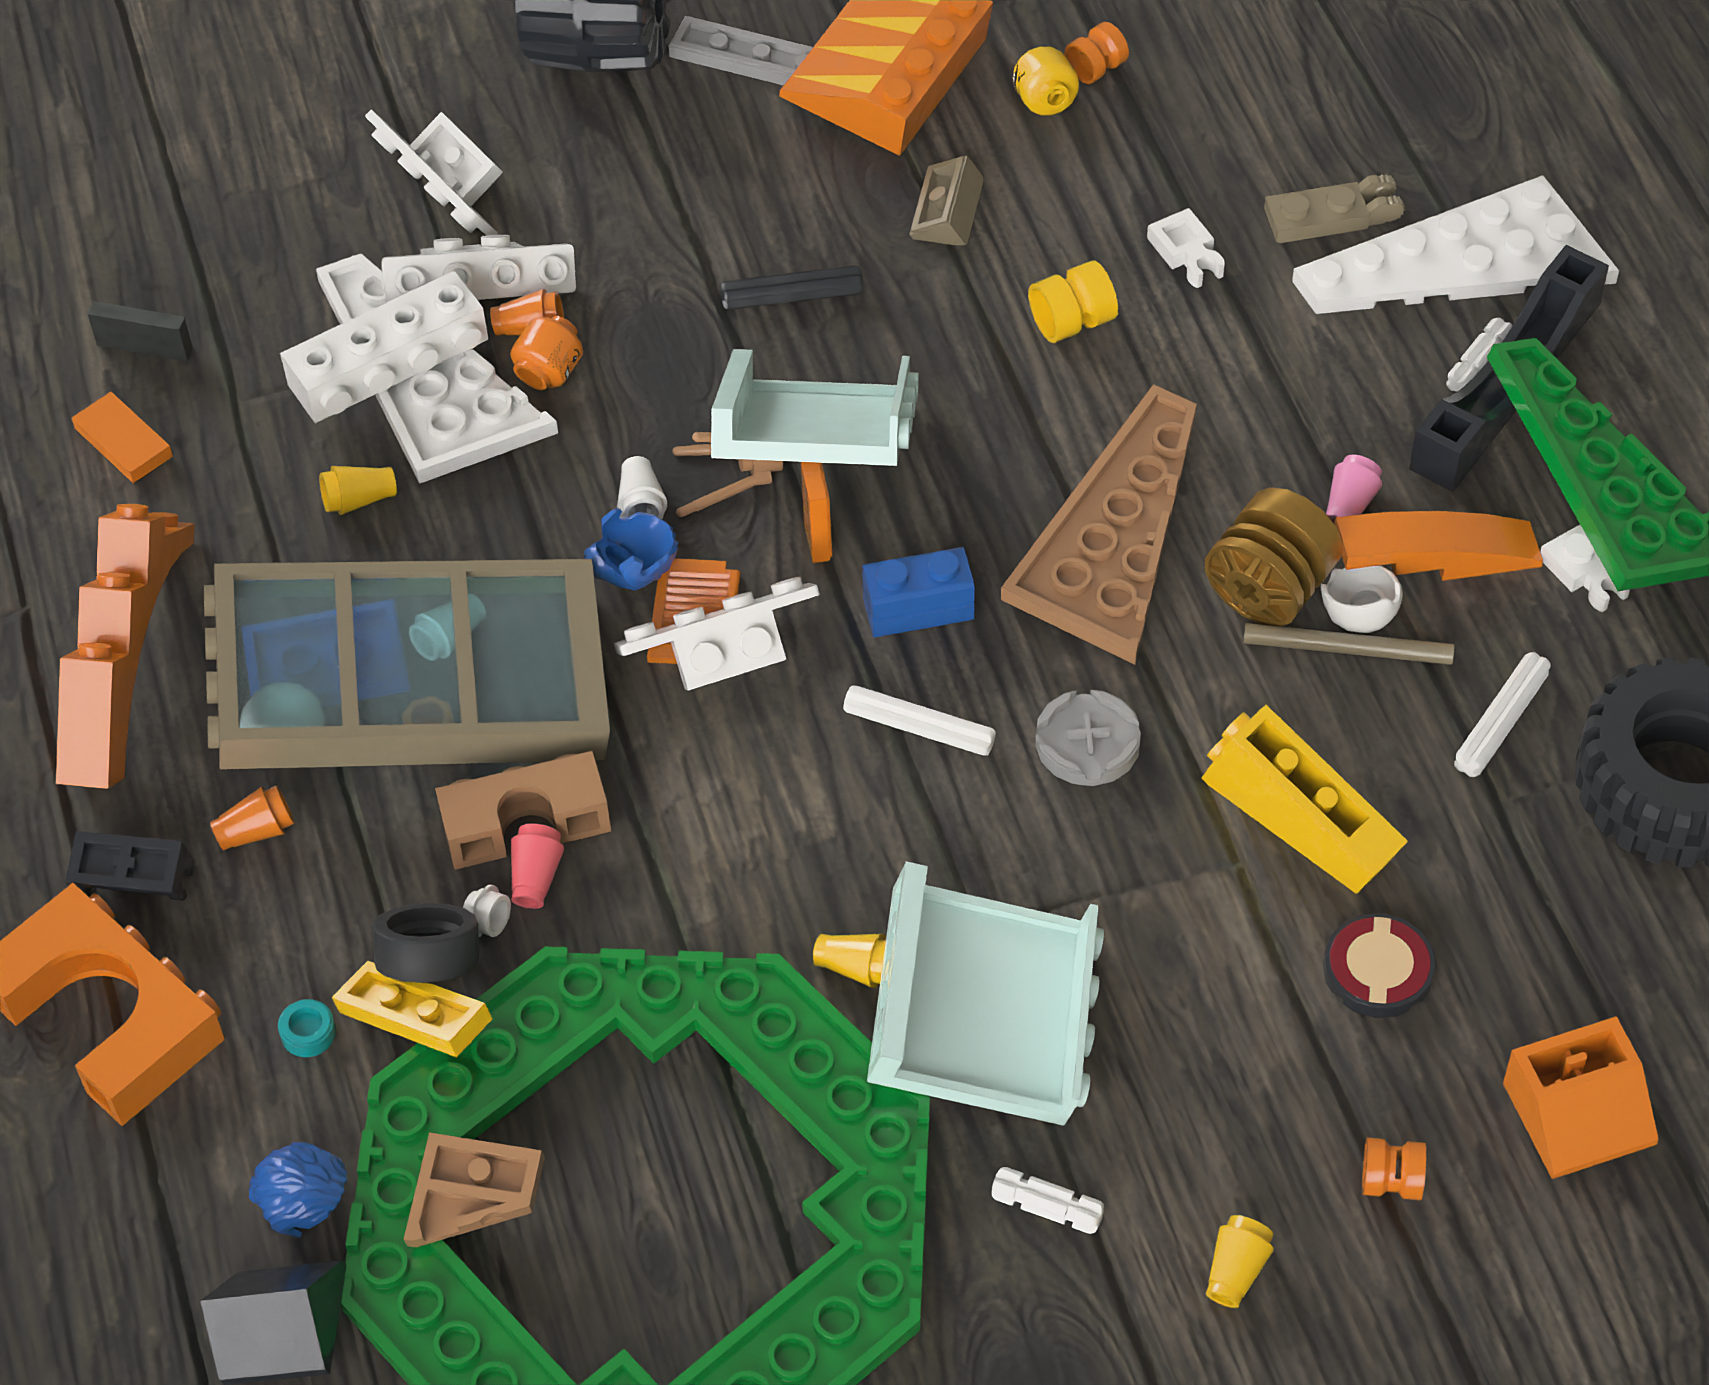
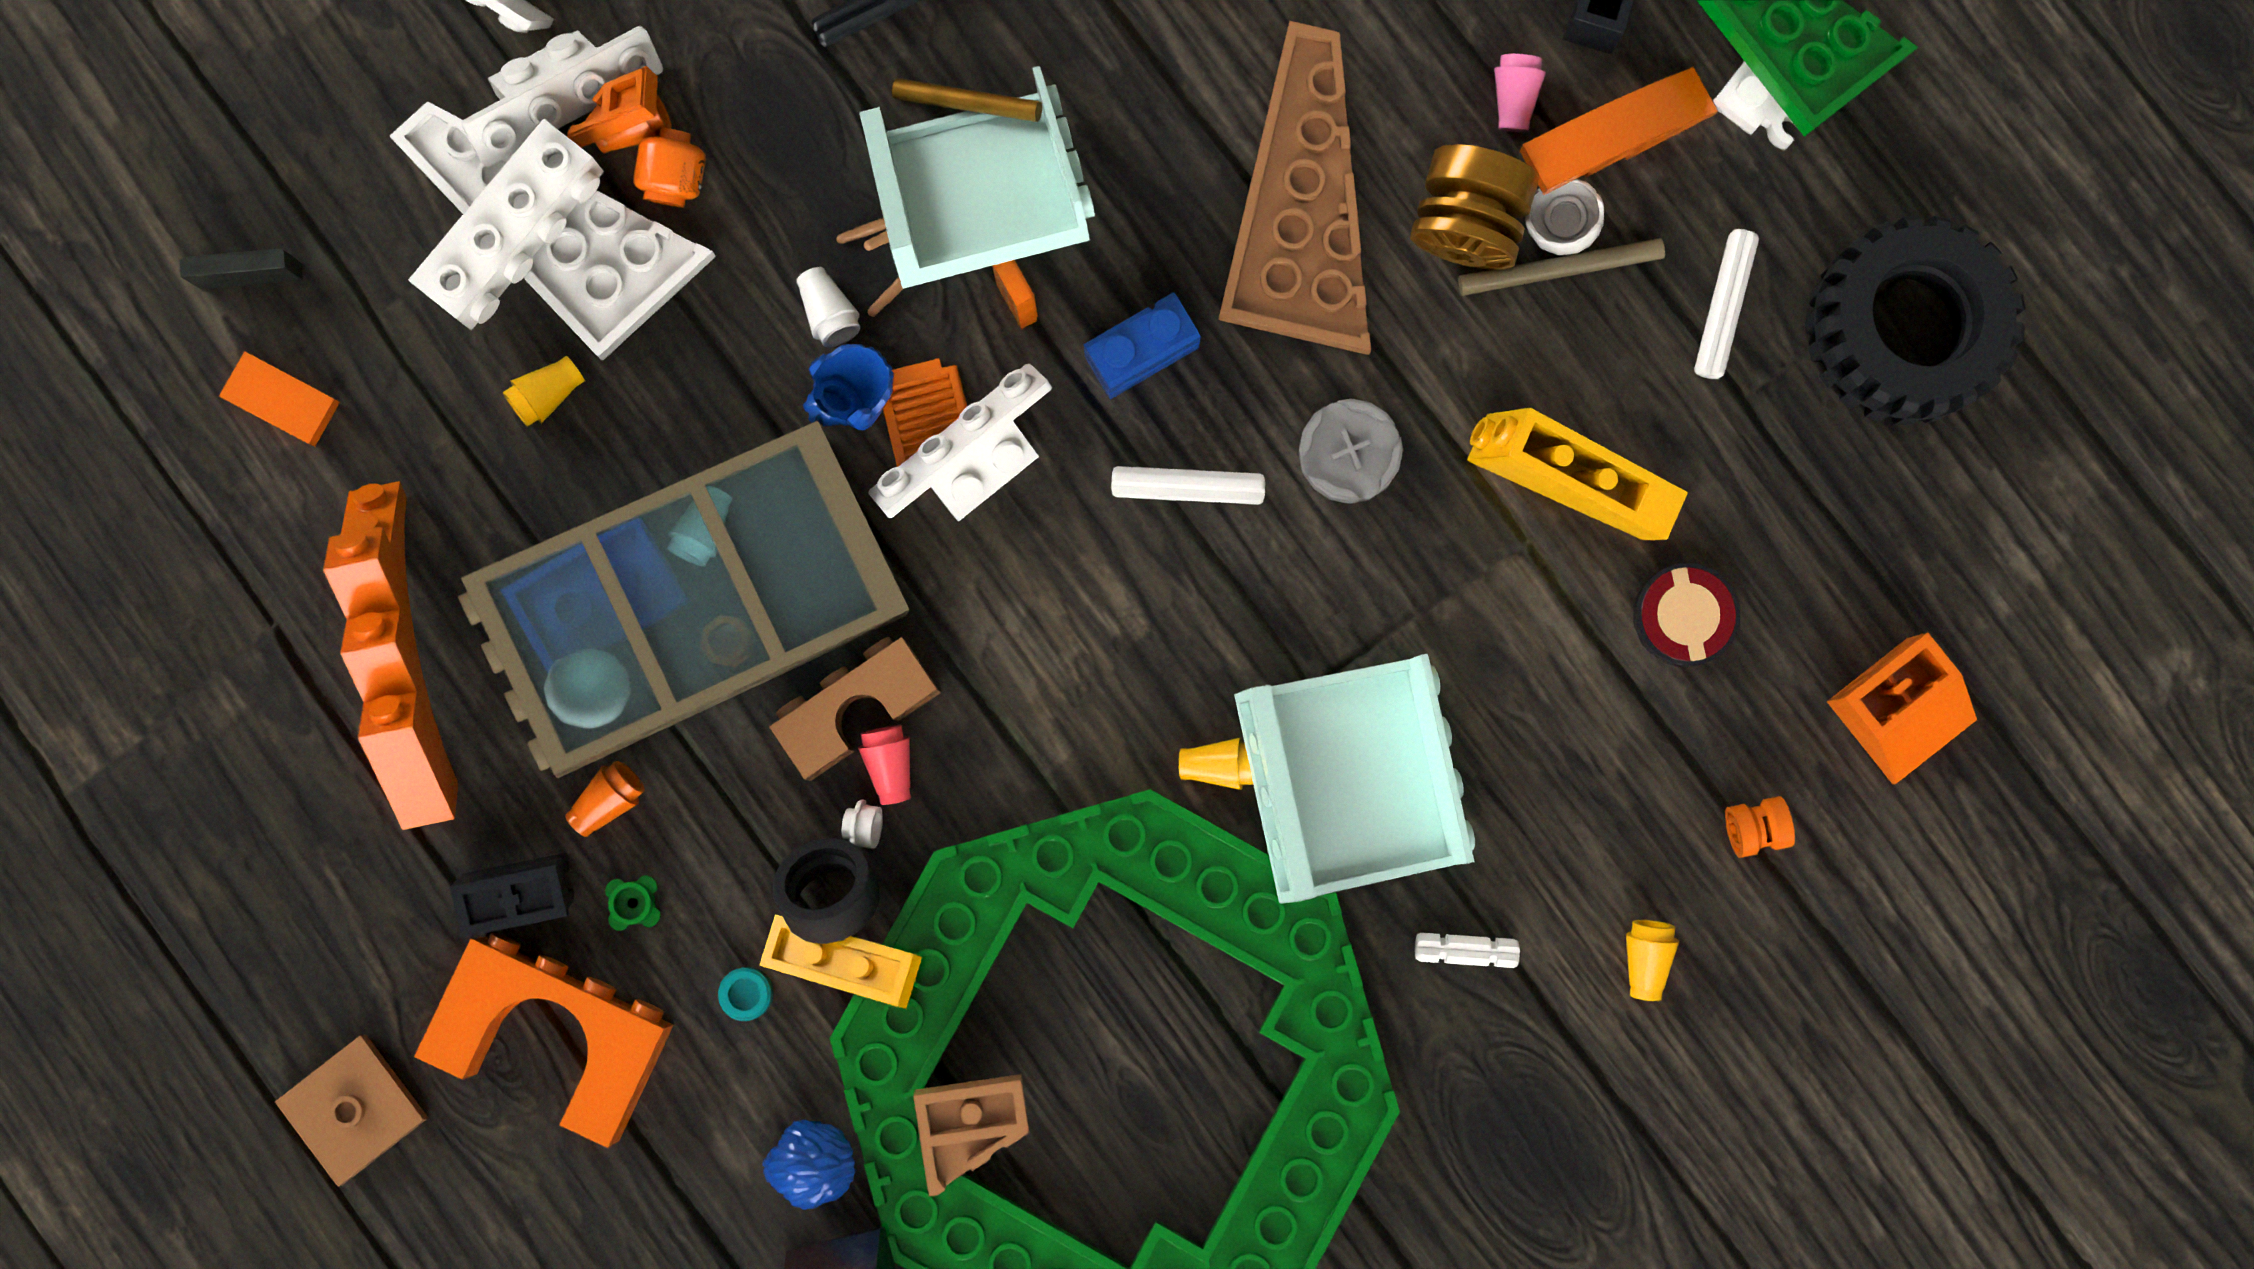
camera: 20 degrees left, 30 degrees up
none -> orange tile [567,66,658,148]
none -> green plate [605,875,661,931]
none -> pearl gold bar [892,78,1042,122]

